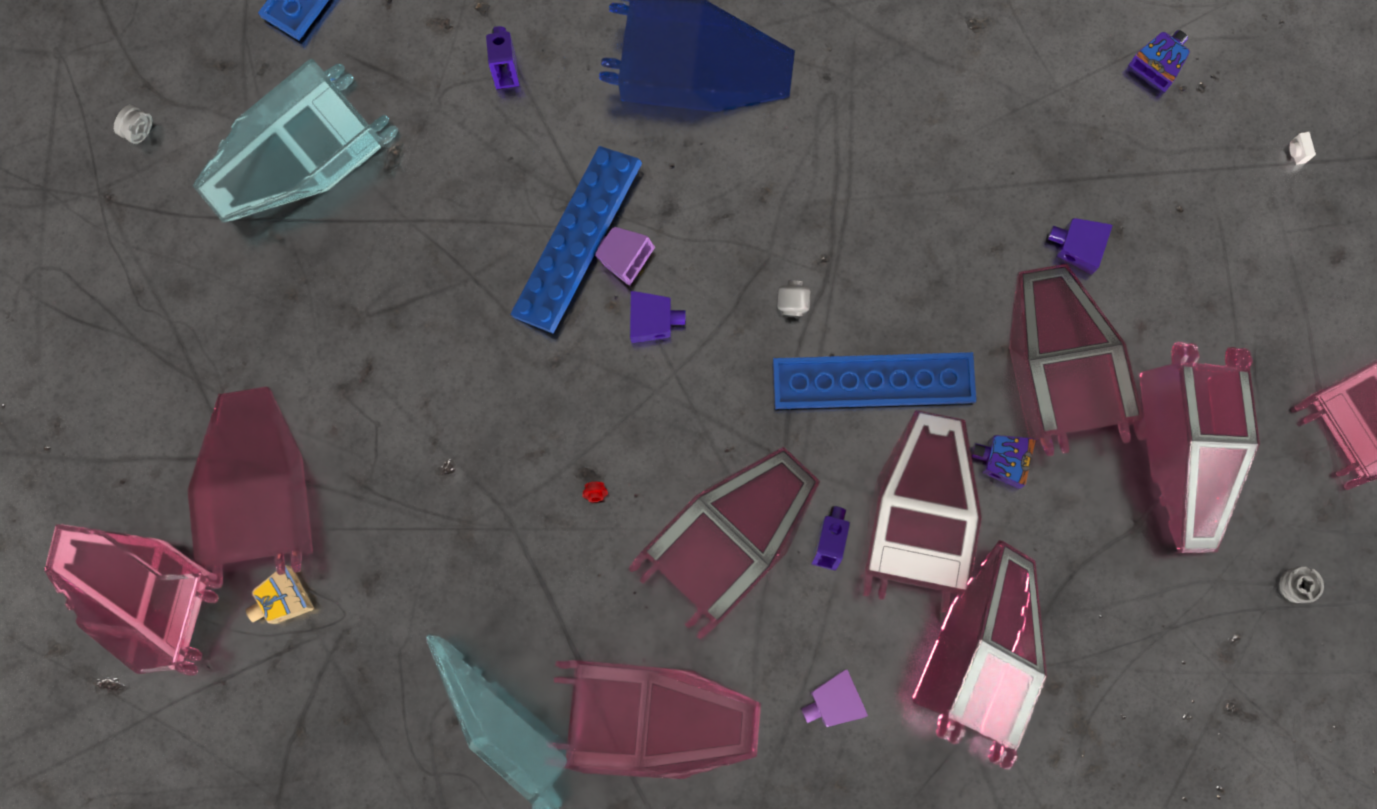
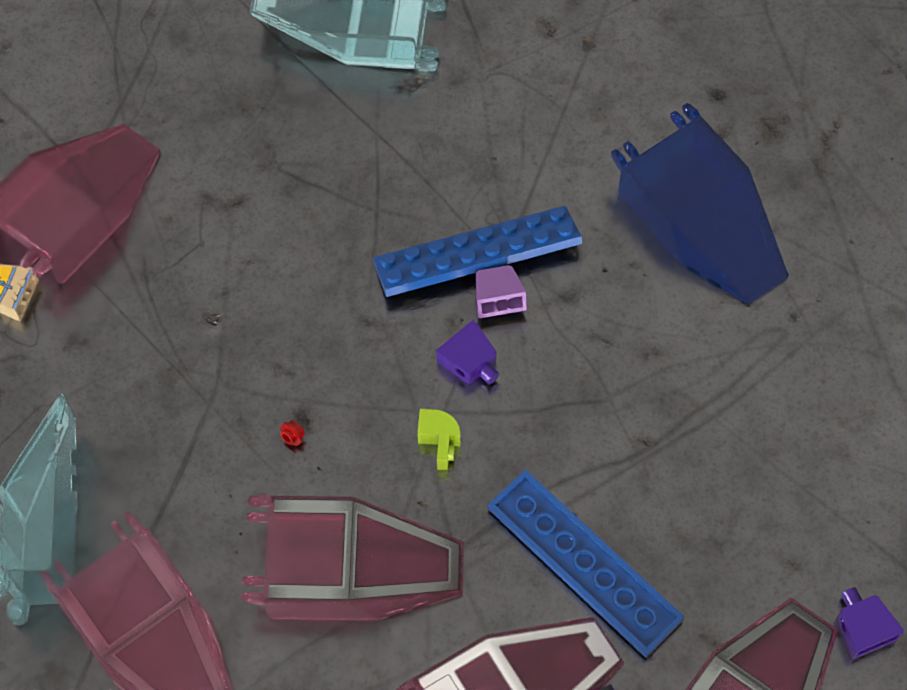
camera: 45 degrees right, 15 degrees down
dark purple torso [486,26,520,89] -> none
light grey head [777,280,811,316] -> none
dark purple torso [811,506,850,571] -> none
none -> lime brick [418,409,461,470]

